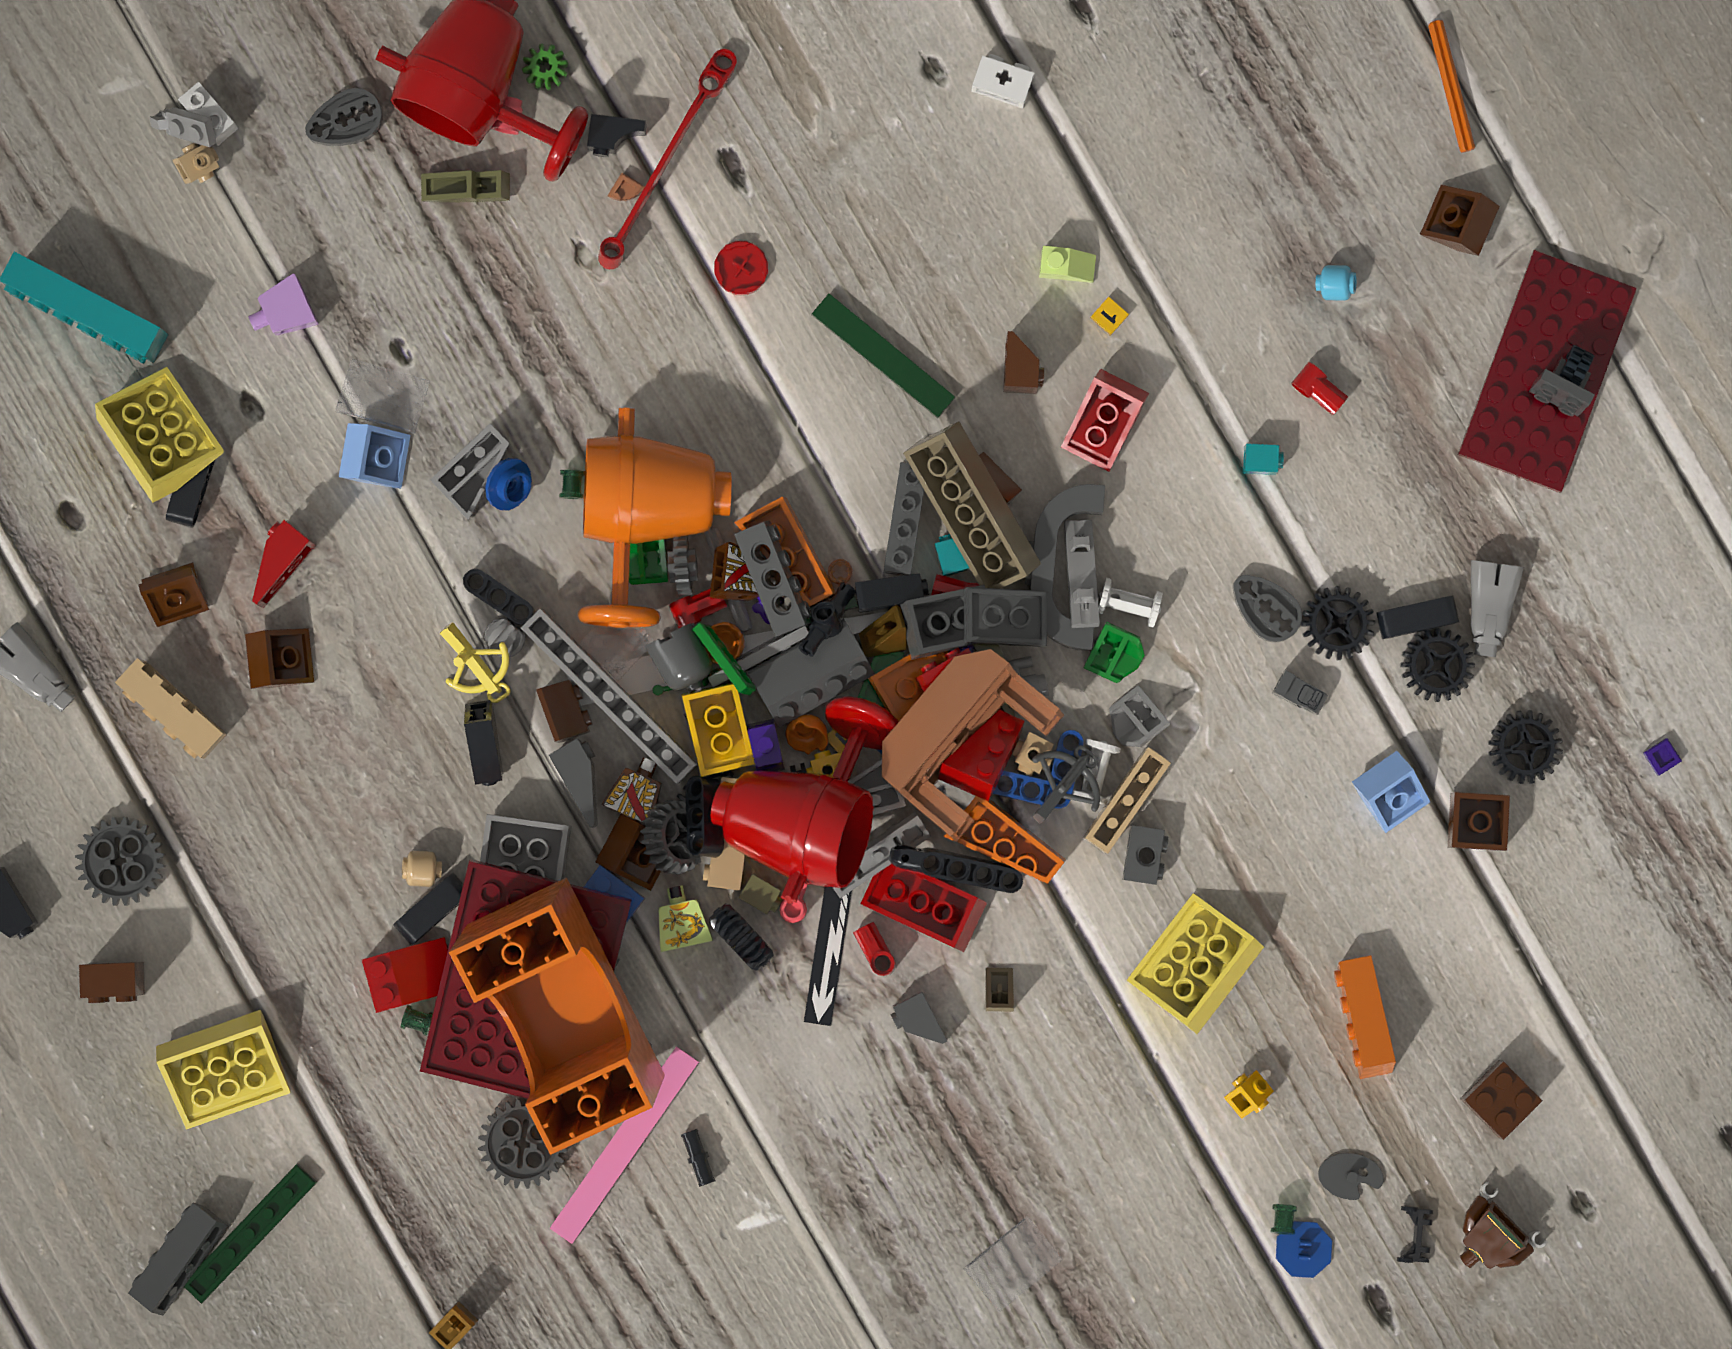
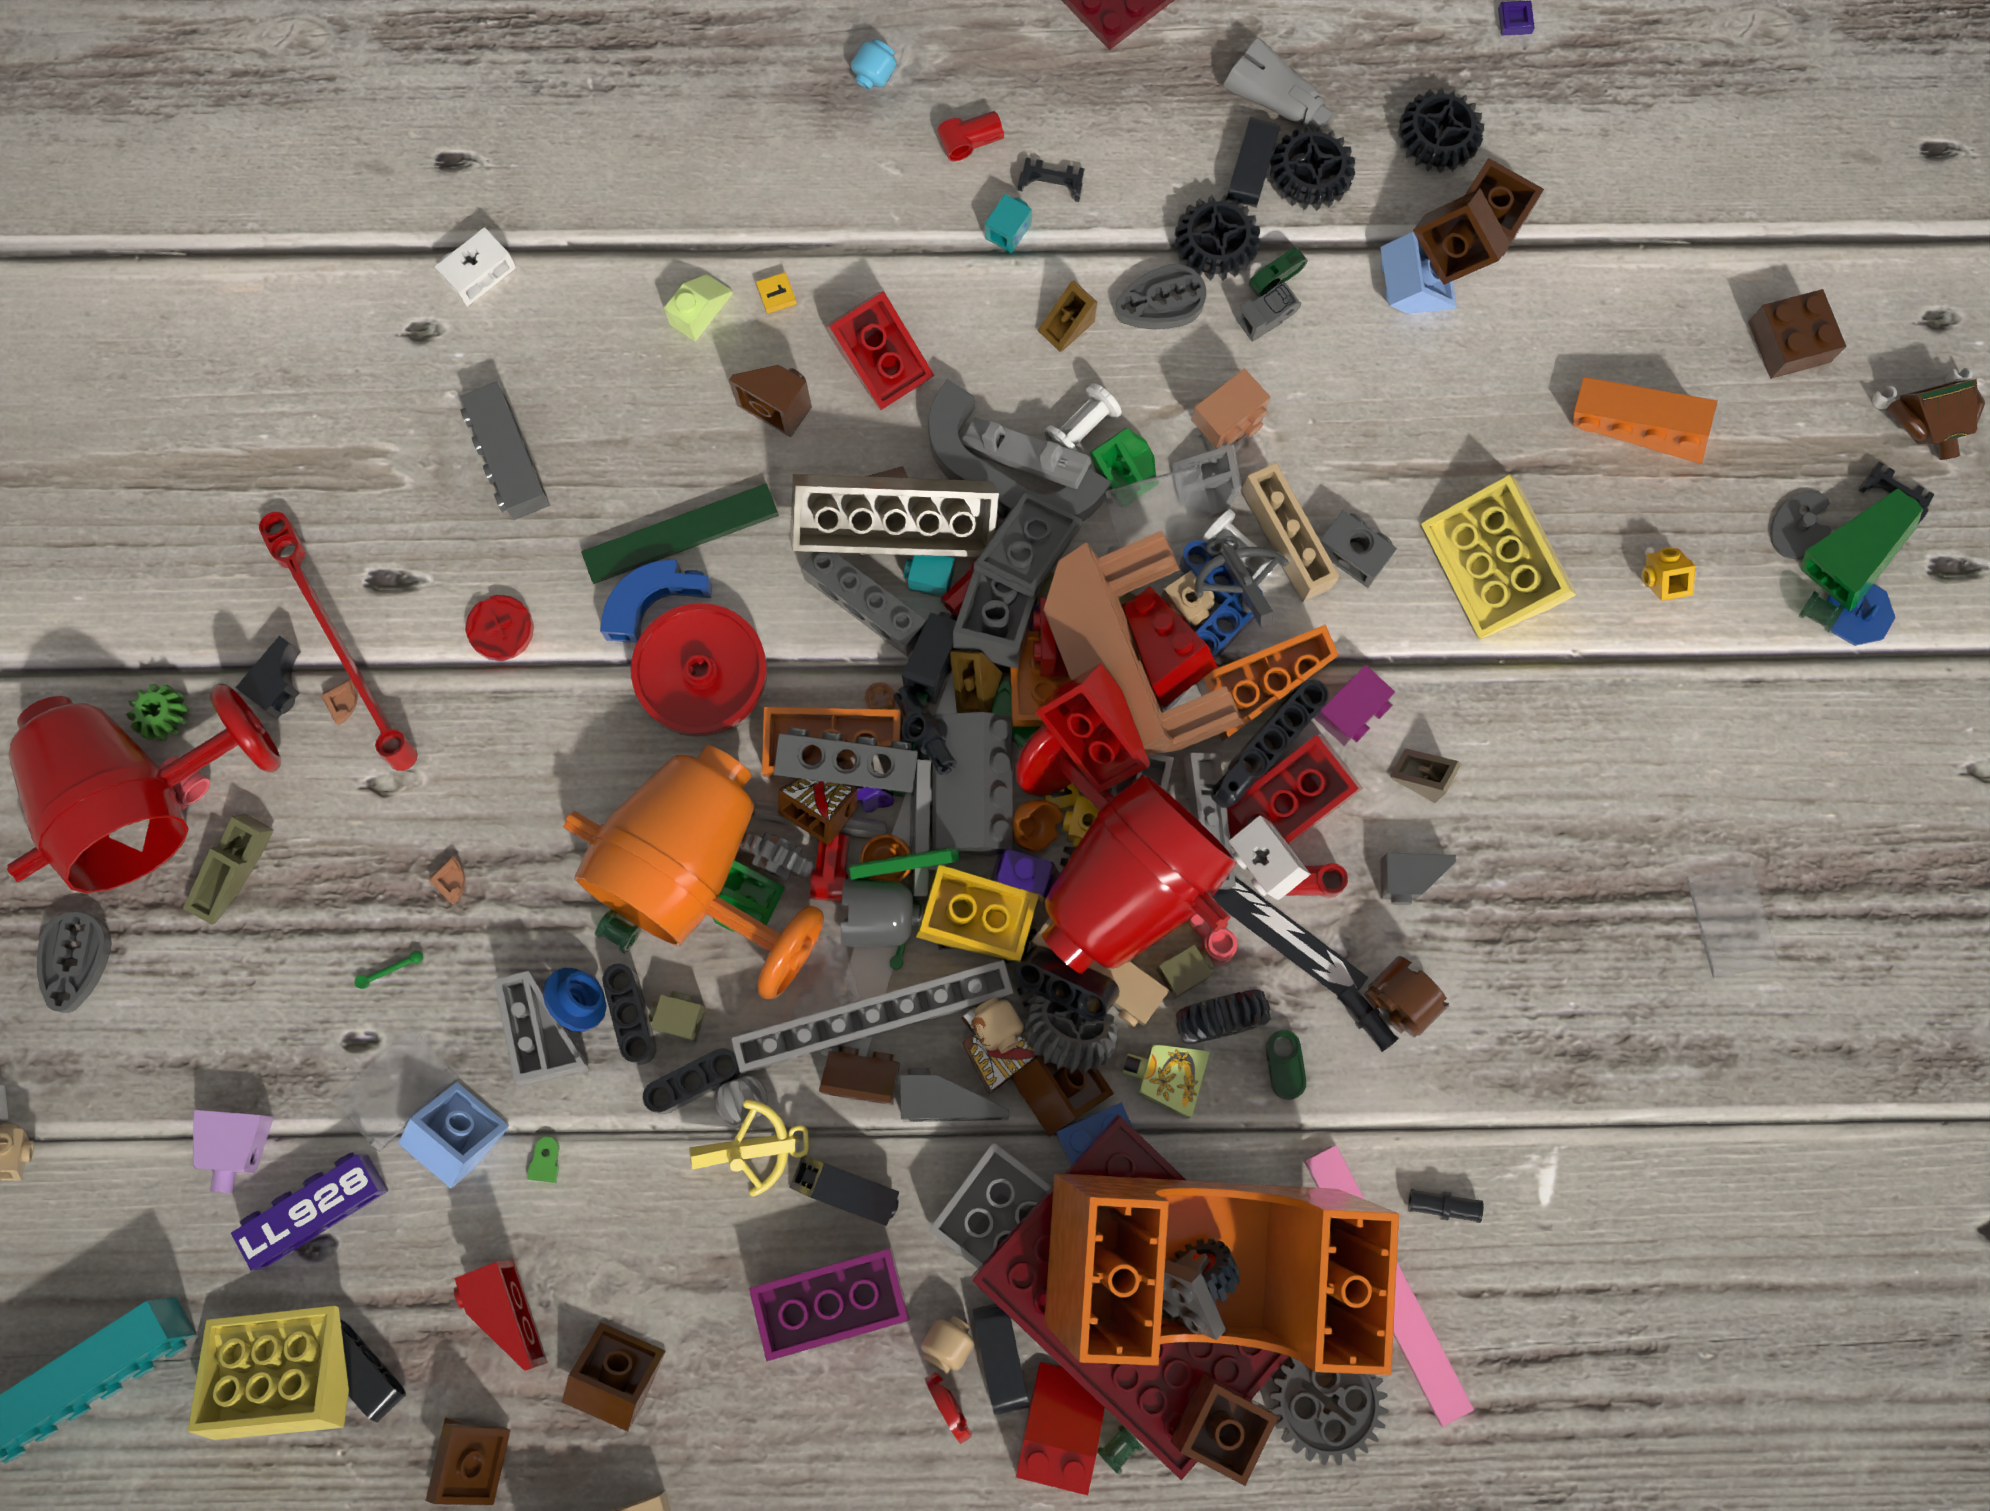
camera: 60 degrees left, 10 degrees down
none -> dark purple brick [231,1152,388,1271]
none -> green hinge [354,950,423,989]
none -> nougat tile [428,856,465,905]
none -> dark grey brick [460,381,550,520]
none -> bright green piece [527,1137,560,1183]
none -> blue arch [600,560,713,643]
none -> black beam [602,963,657,1065]
none -> red dish [631,603,767,736]
none -> olive brick [648,991,706,1042]
none -> magenta brick [749,1248,910,1362]
none -> red tile [924,1371,972,1444]
none -> tan head [971,998,1024,1053]
none -> black piece [1018,157,1085,202]
none -> red slope [1035,663,1150,793]
none -> pearl gold slope [1037,280,1097,352]
none -> clear piece [1104,464,1214,547]
none -> dark grey plate [1162,1239,1240,1340]
none -> reddish brown brick [1170,1374,1279,1486]
none -> nougat brick [1191,368,1271,449]
none -> white brick [1228,815,1311,900]
none -> dark green piece [1248,247,1308,298]
none -> dark green piece [1266,1030,1306,1100]
none -> magenta brick [1315,665,1395,746]
none -> black pin [1336,984,1399,1052]
none -> reddish brown brick [1364,956,1449,1038]
none -> reddish brown brick [1413,188,1511,285]
none -> green slope [1801,488,1923,612]

